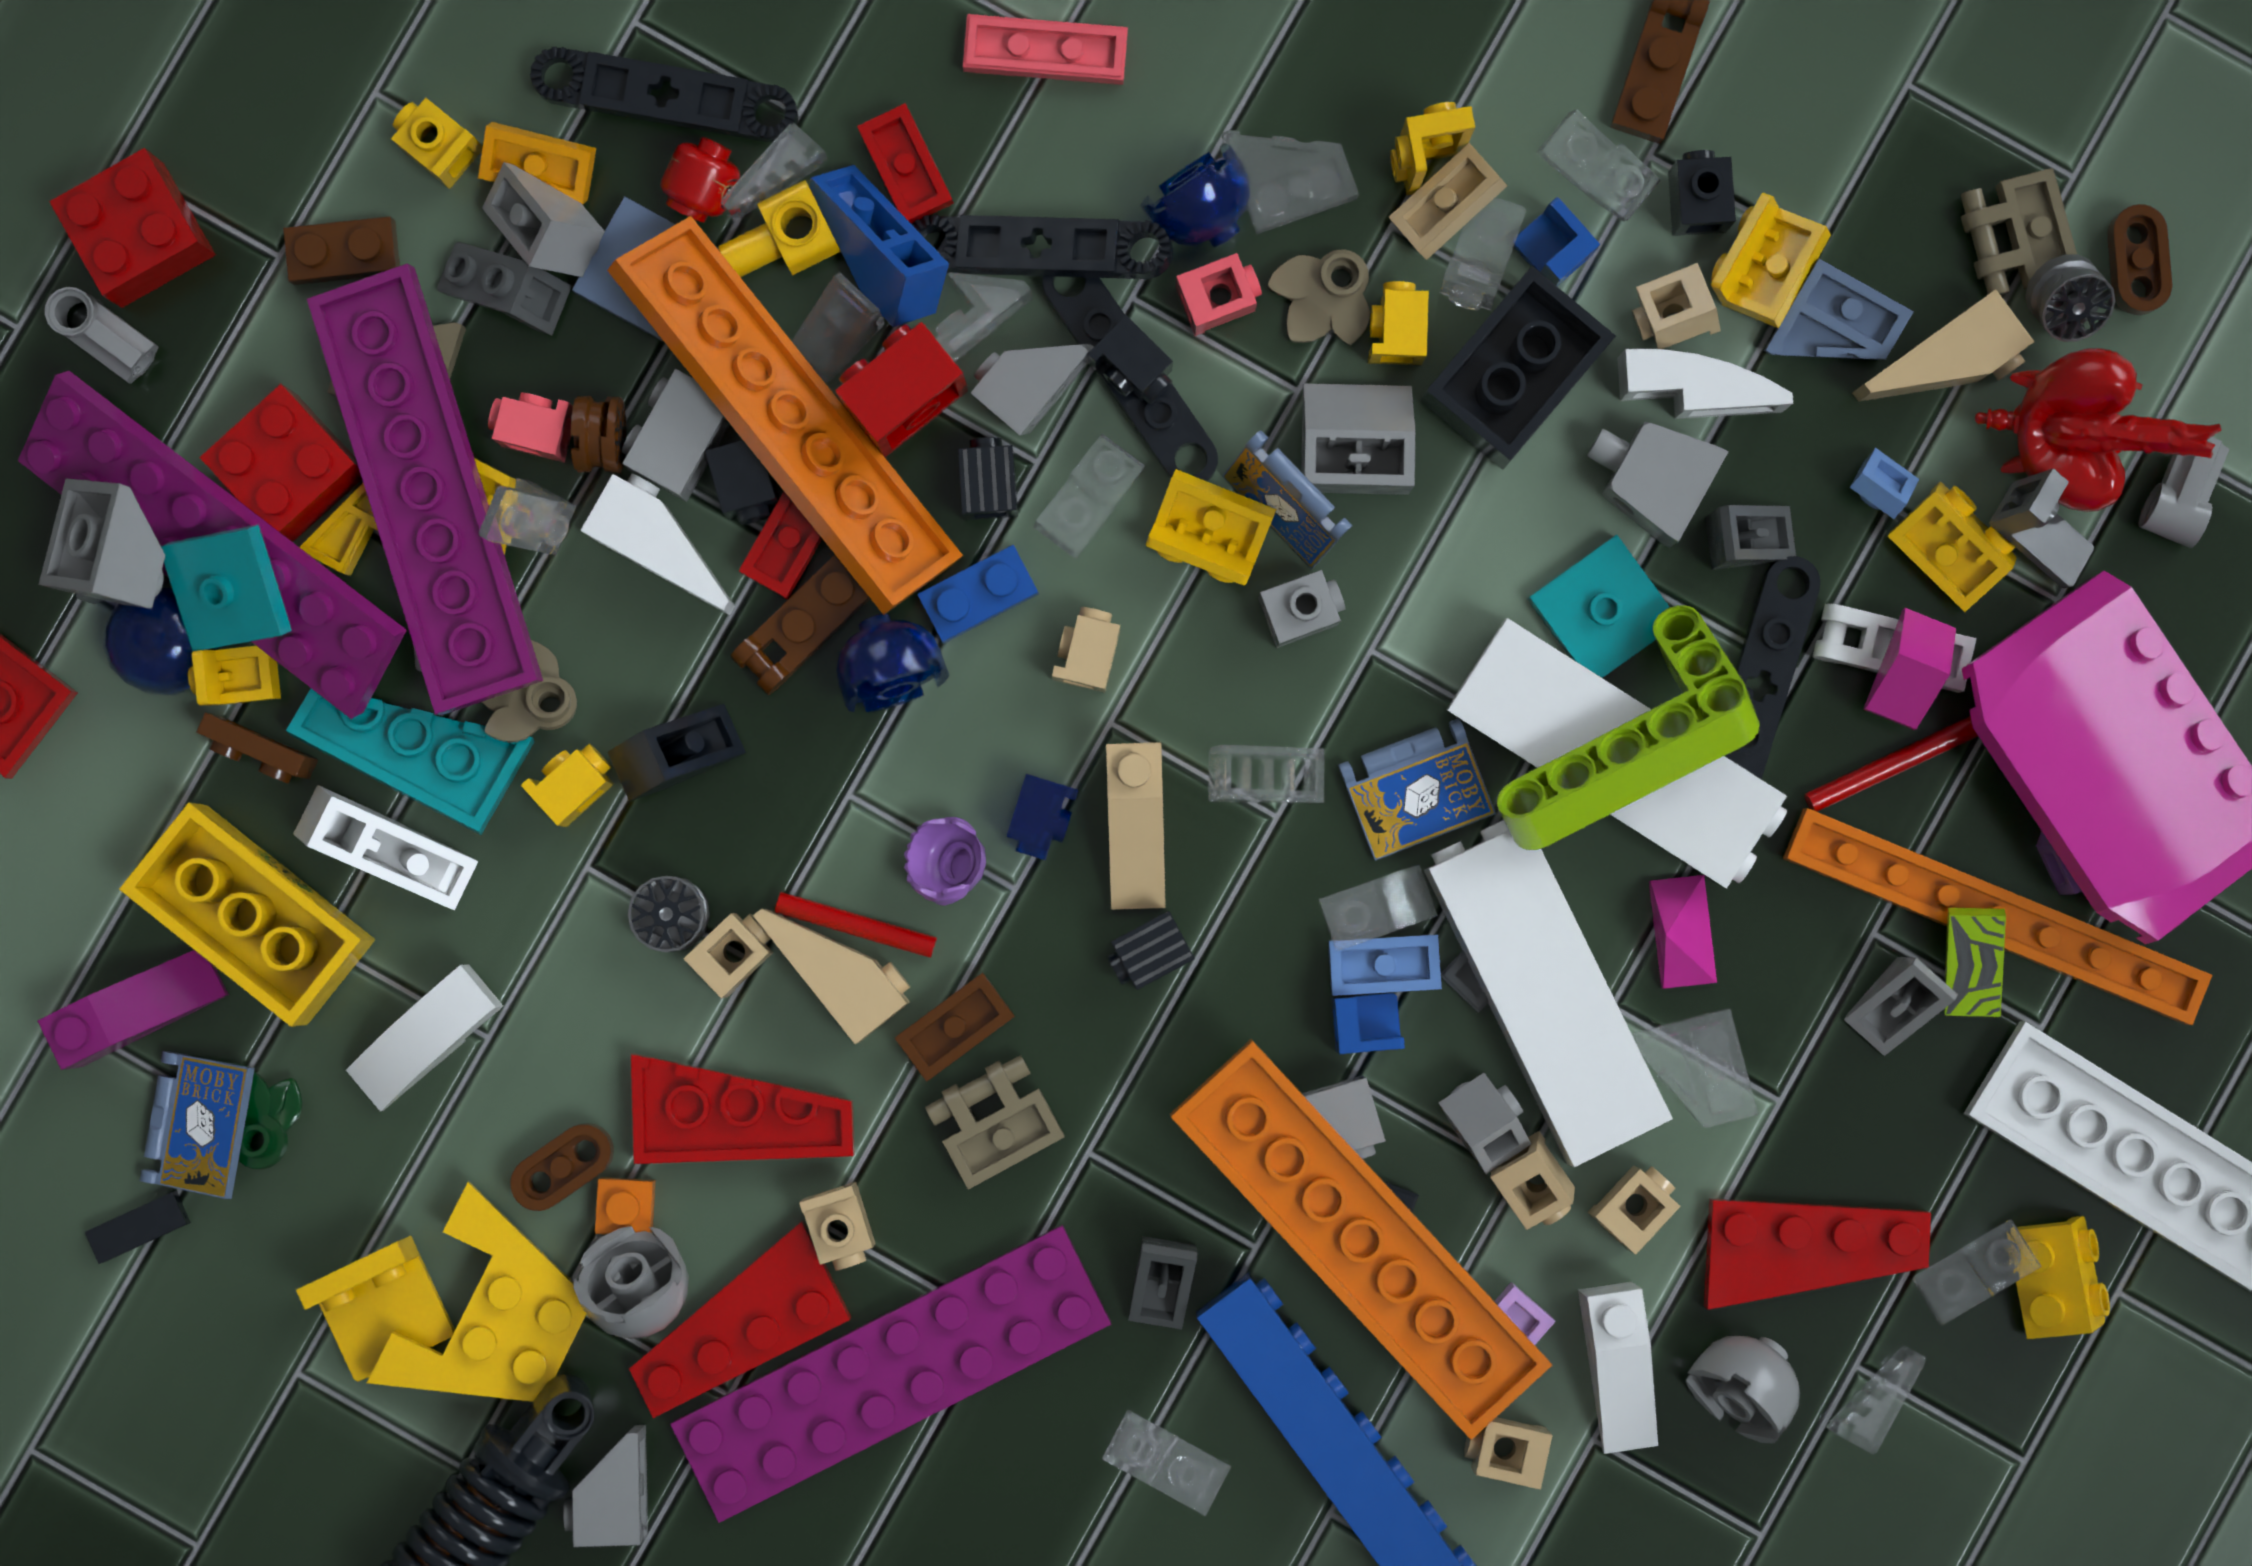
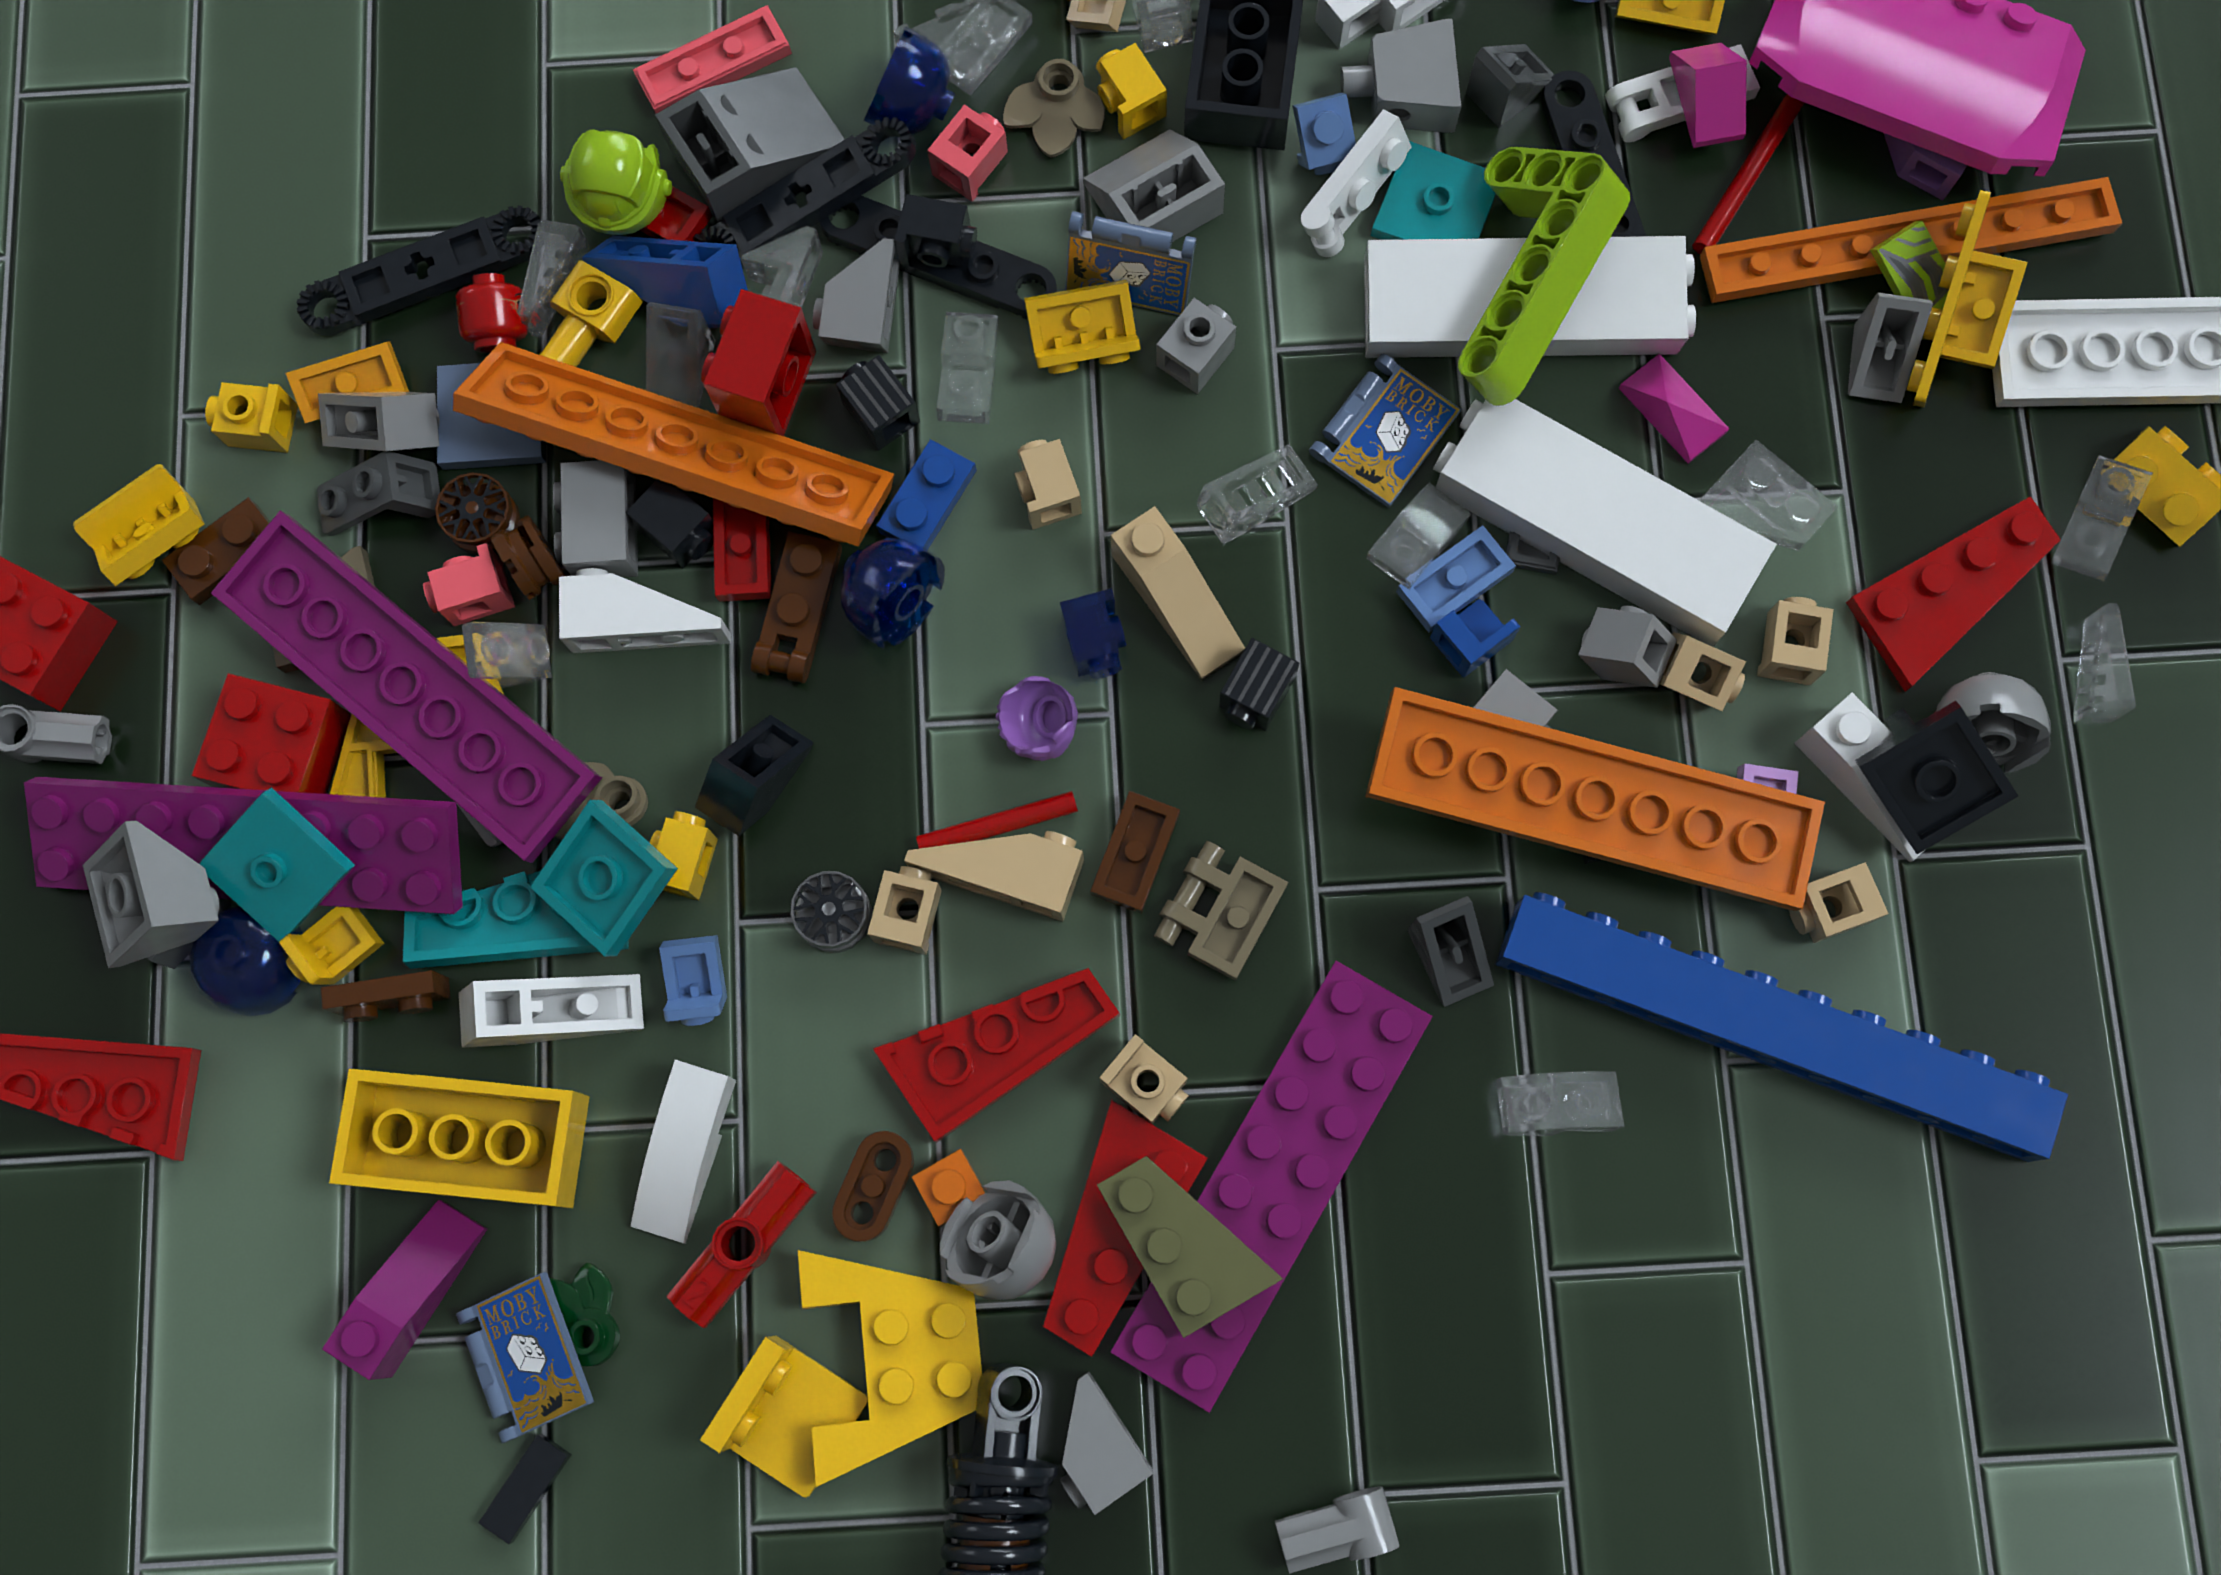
camera: 25 degrees left, 10 degrees down
none -> yellow bracket [73,464,205,587]
none -> reddish brown wheel [435,472,520,555]
none -> teal plate [530,799,678,957]
none -> lime helmet [560,129,672,235]
none -> dark grey slope [655,67,845,222]
none -> medium blue bracket [659,935,727,1026]
none -> red piece [666,1161,817,1328]
none -> olive wing [1097,1156,1283,1338]
none -> medium blue bracket [1292,93,1356,175]
none -> white plate [1301,109,1412,257]
none -> black bracket [1855,701,2018,854]
none -> yellow bracket [1907,190,2028,408]

